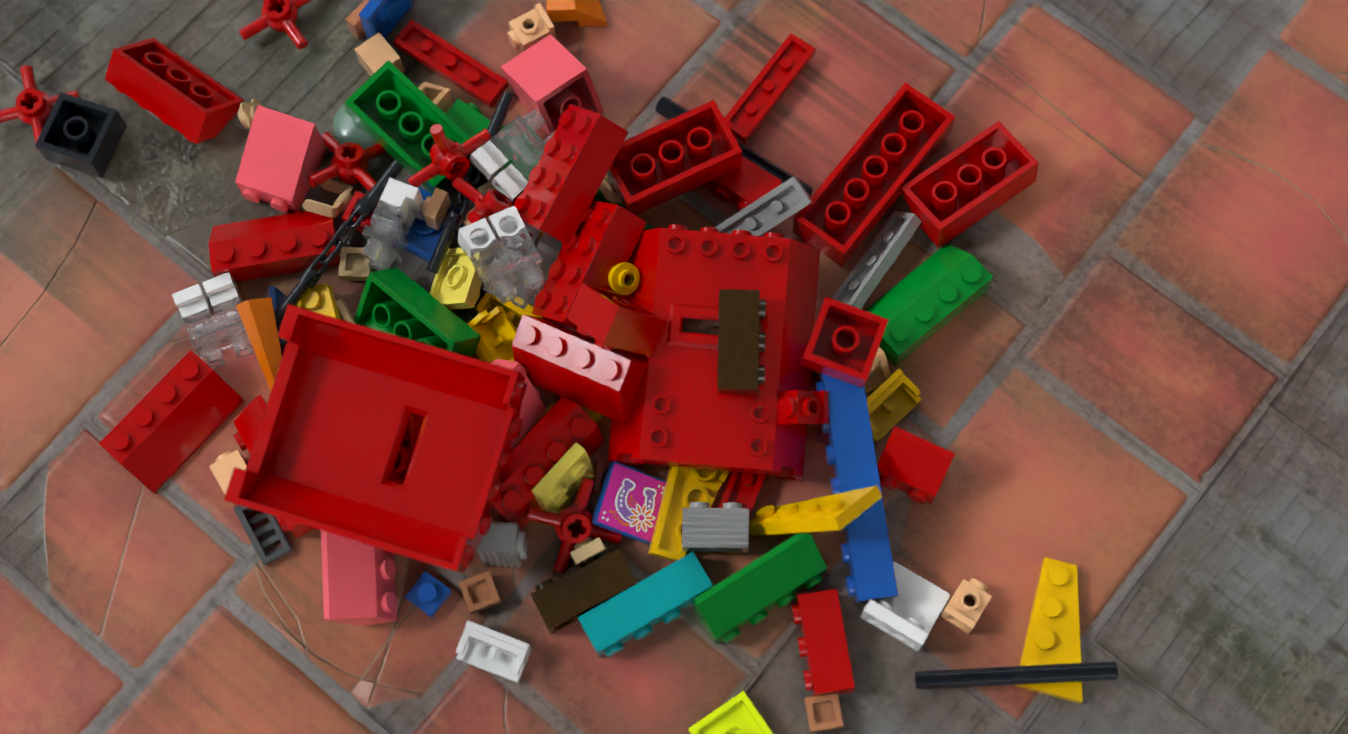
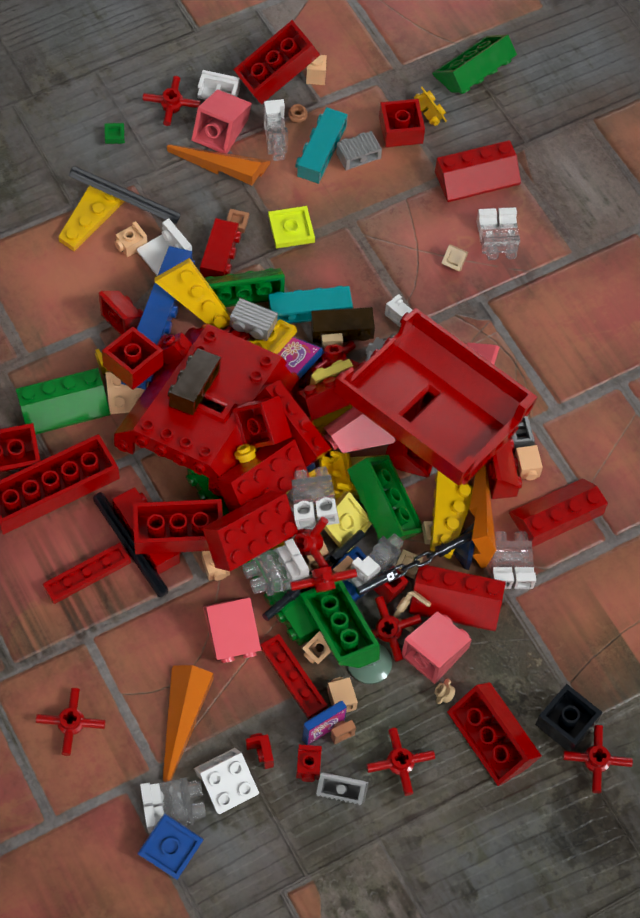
camera: 165 degrees left, 10 degrees down
light nougat brick [507,3,556,52] -> none
light grey plate [714,175,813,236] -> none
light grey plate [832,211,921,309] -> none

